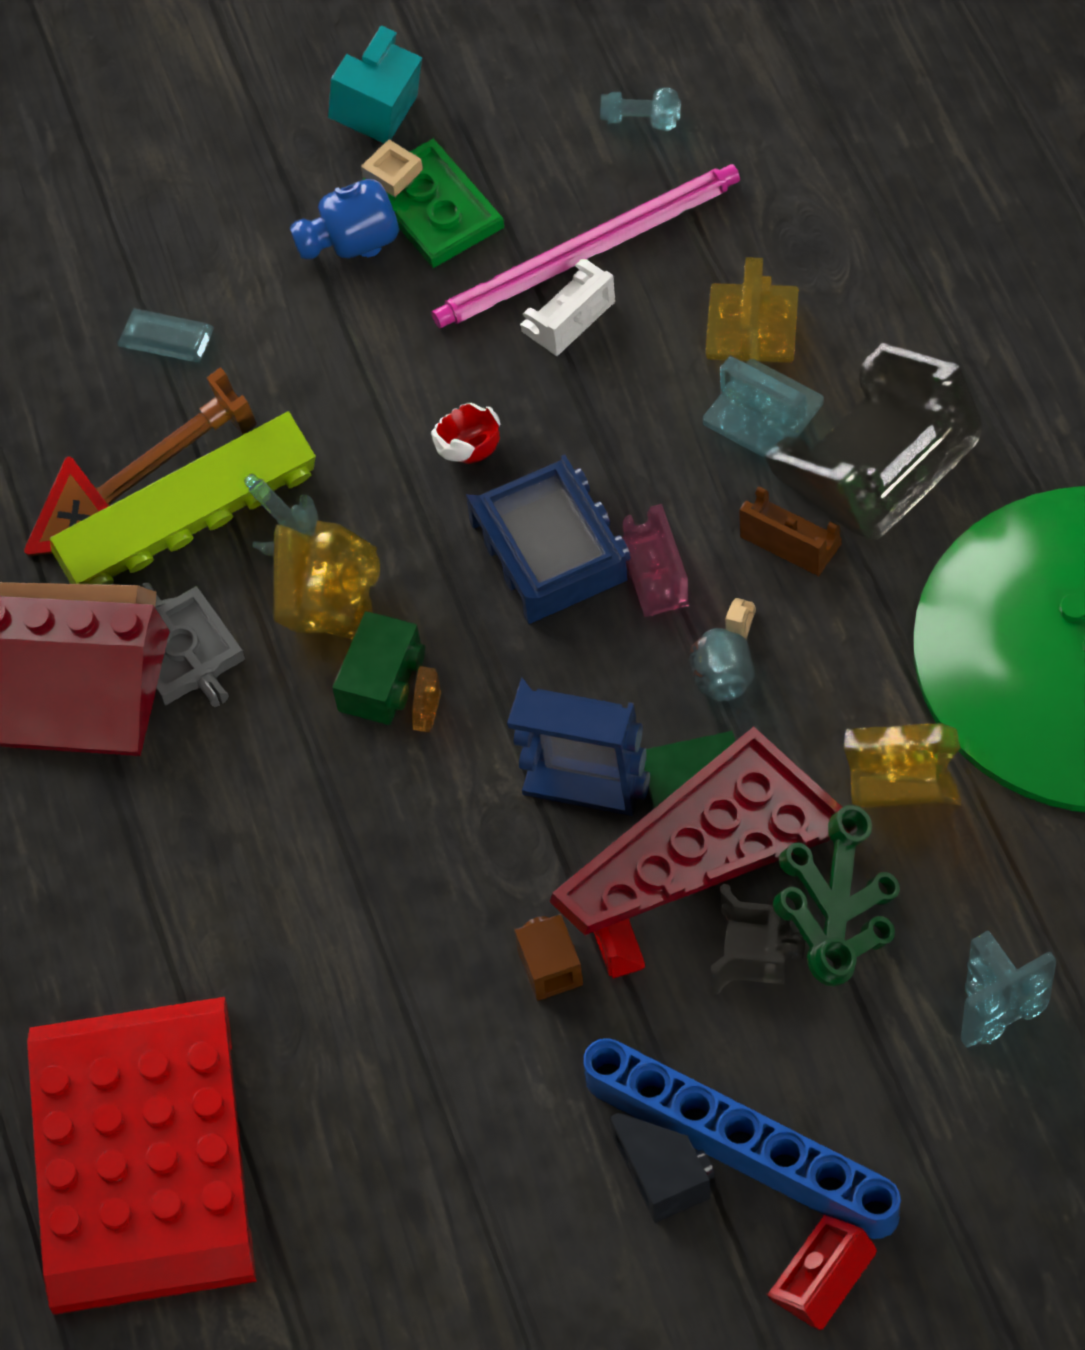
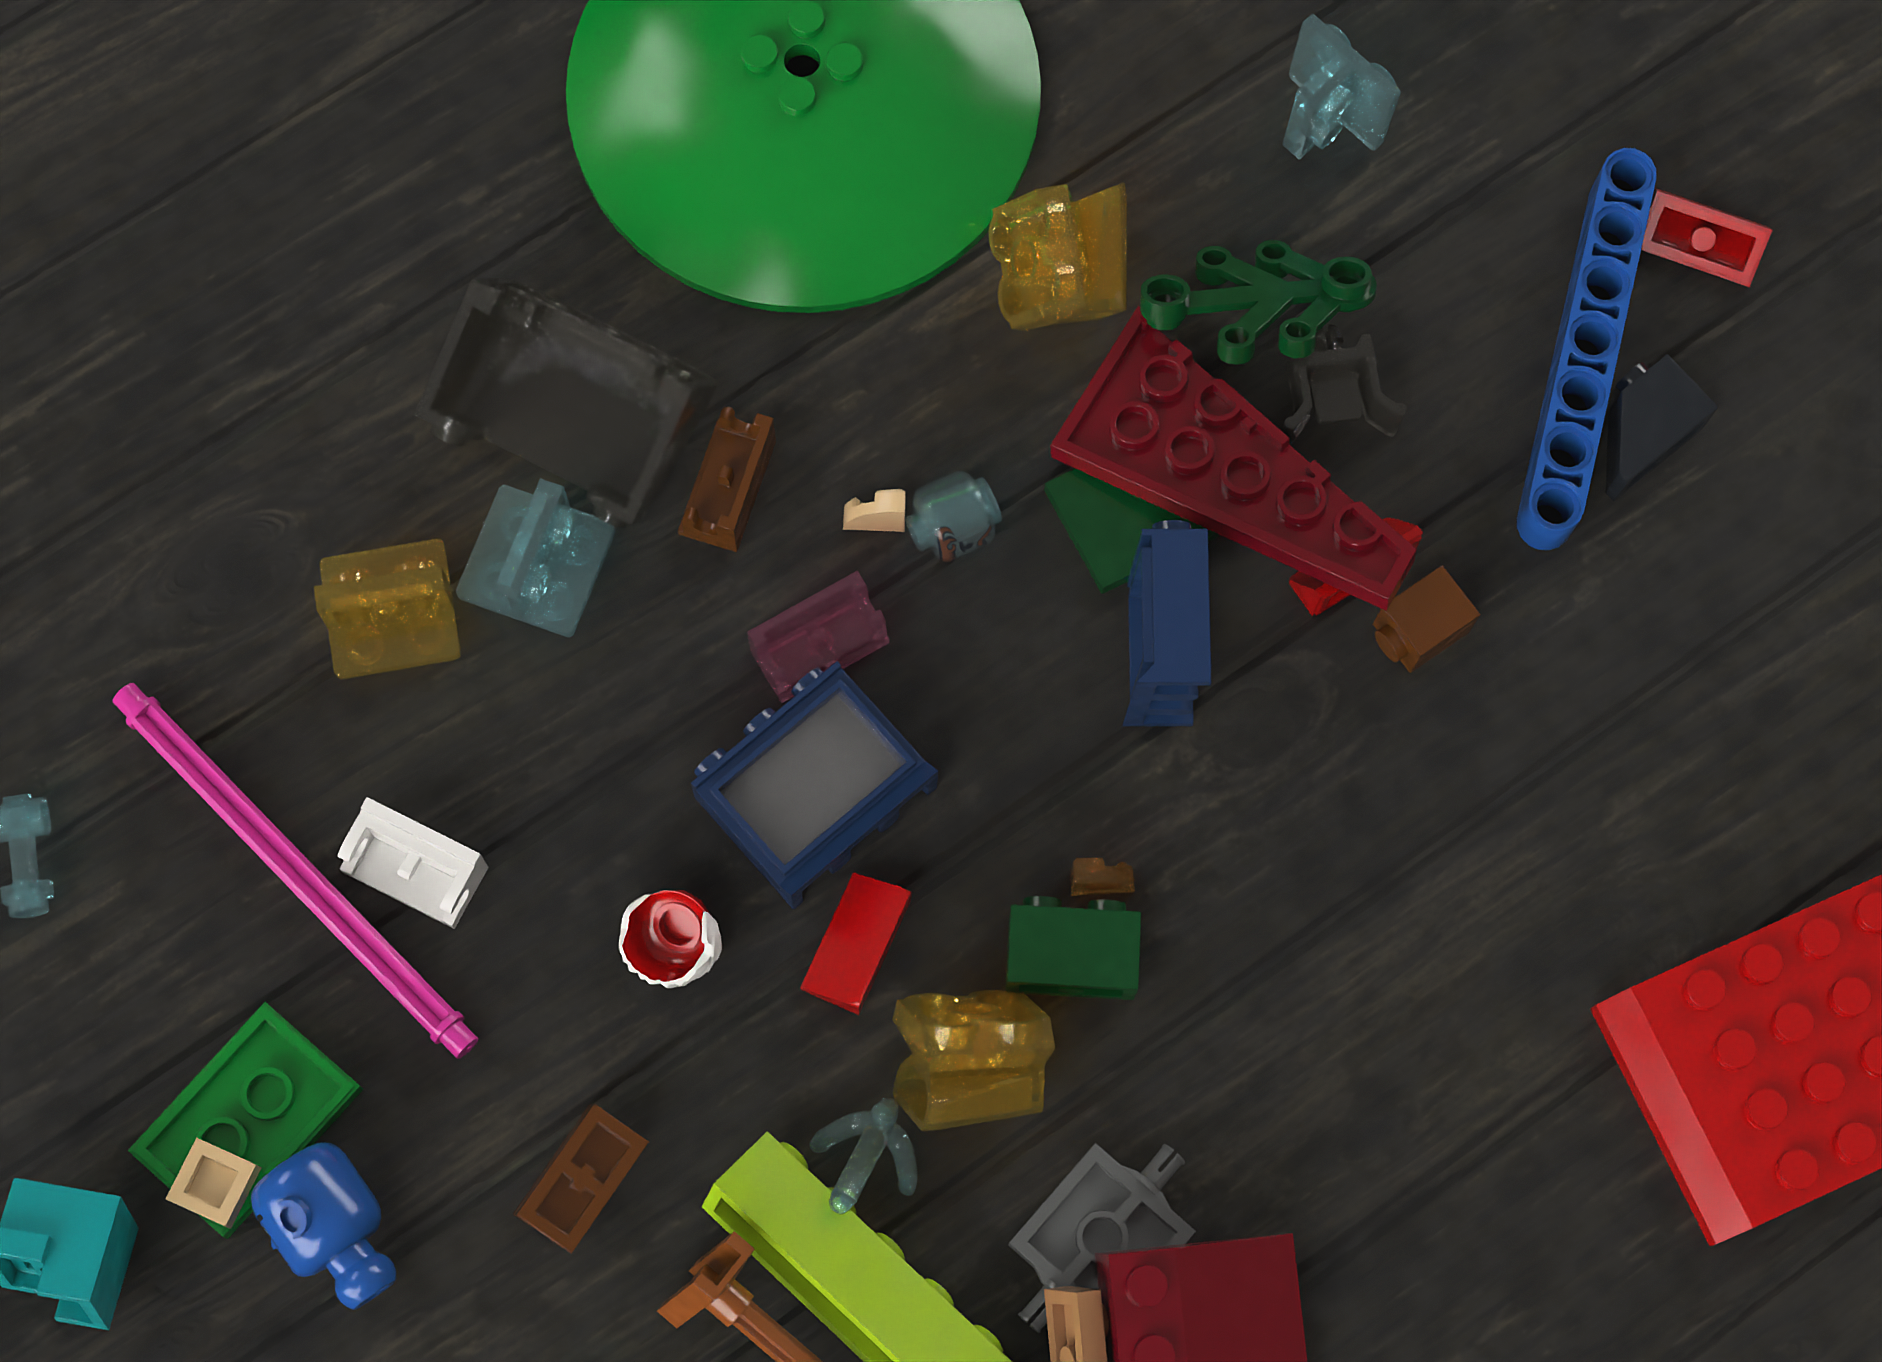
camera: 115 degrees left, 15 degrees up
none -> reddish brown hinge [513,1104,649,1254]
none -> red slope [800,873,912,1015]

